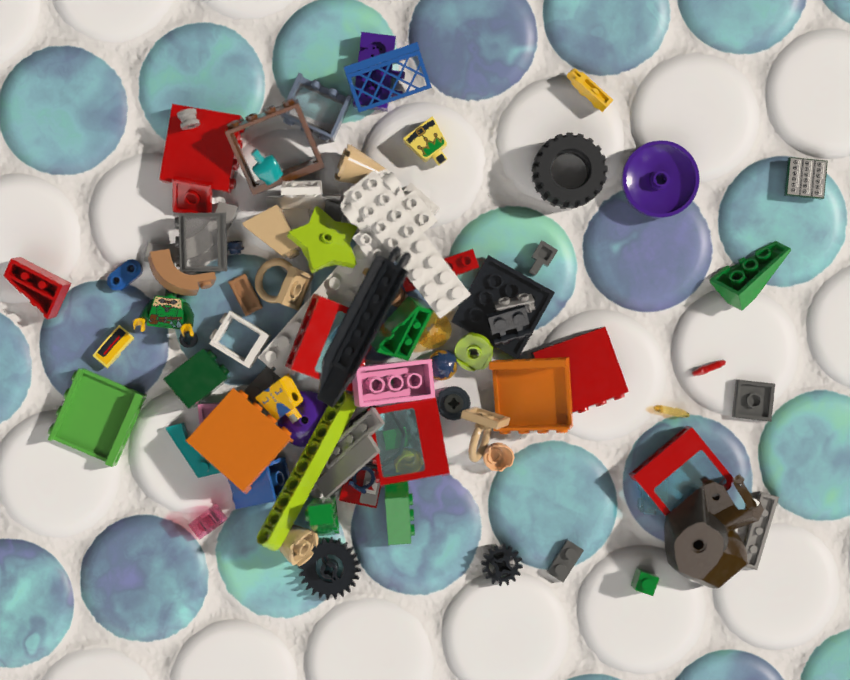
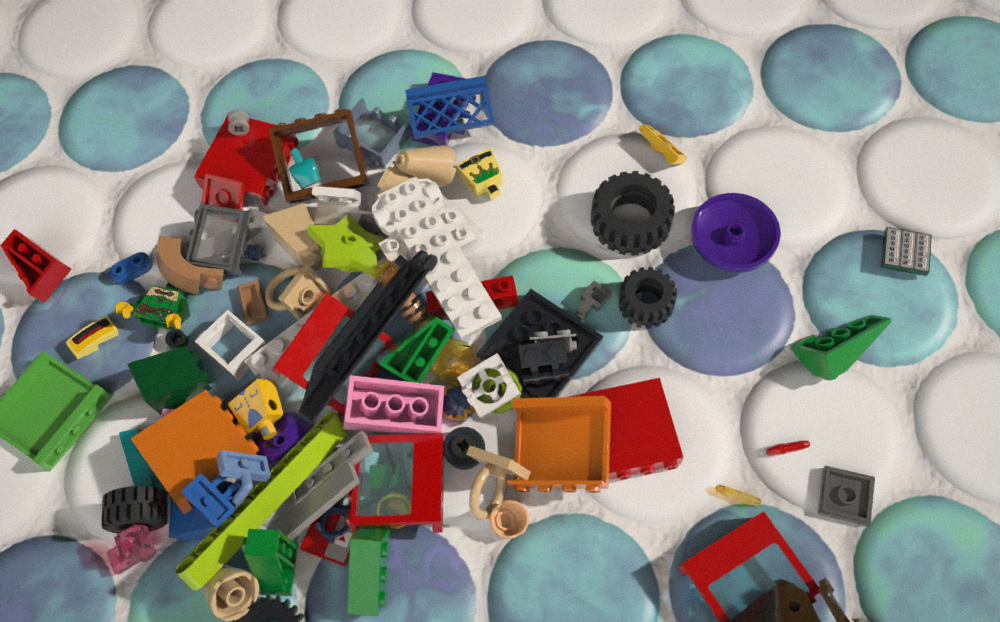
camera: 15 degrees right, 25 degrees down
none -> black tyre [101,486,168,534]
none -> blue hinge [181,473,240,528]
none -> medium blue plate [217,450,271,506]
none -> clear orange slope [370,260,400,287]
none -> tan cone [396,145,457,187]
none -> white piece [457,353,521,418]
none -> black tyre [618,267,677,329]

